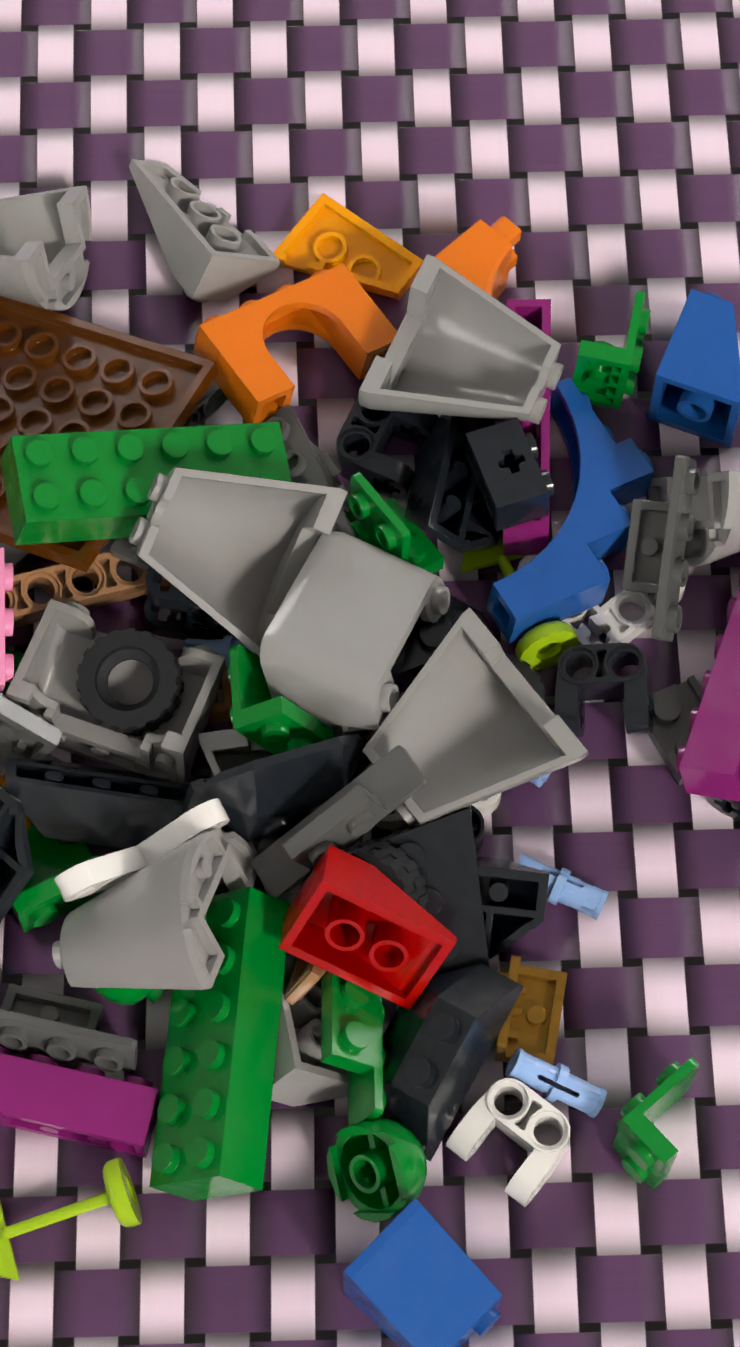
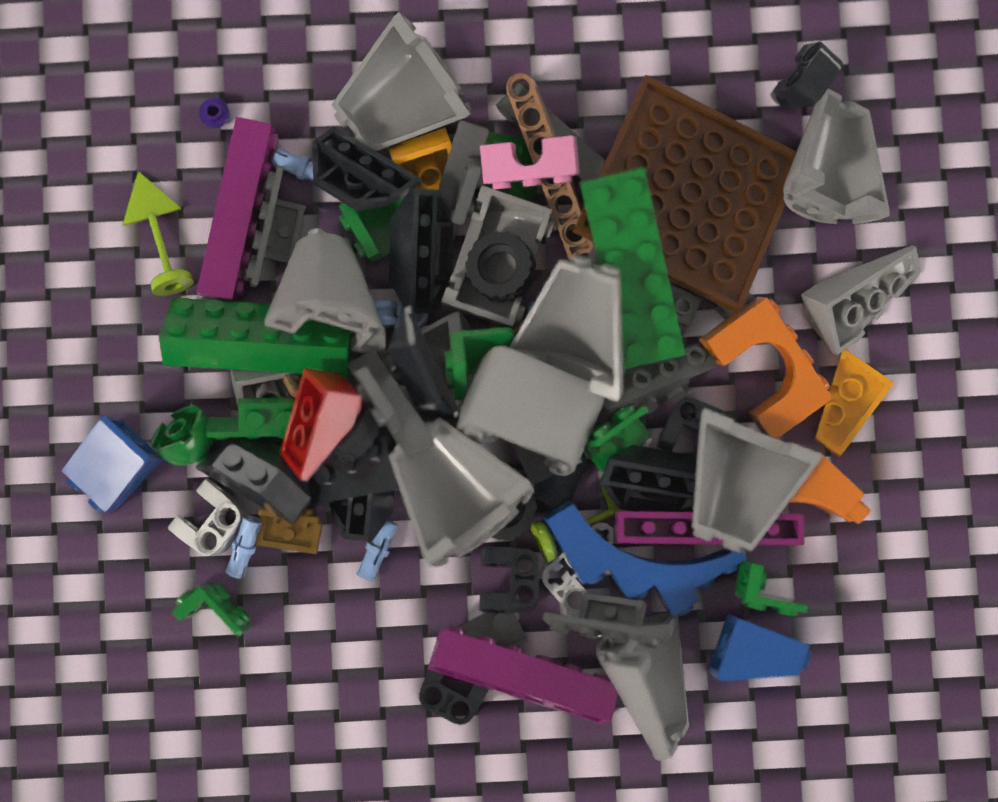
camera: 90 degrees right, 20 degrees up
white beam [54,798,230,902] -> none
black brick [466,418,554,531] -> none

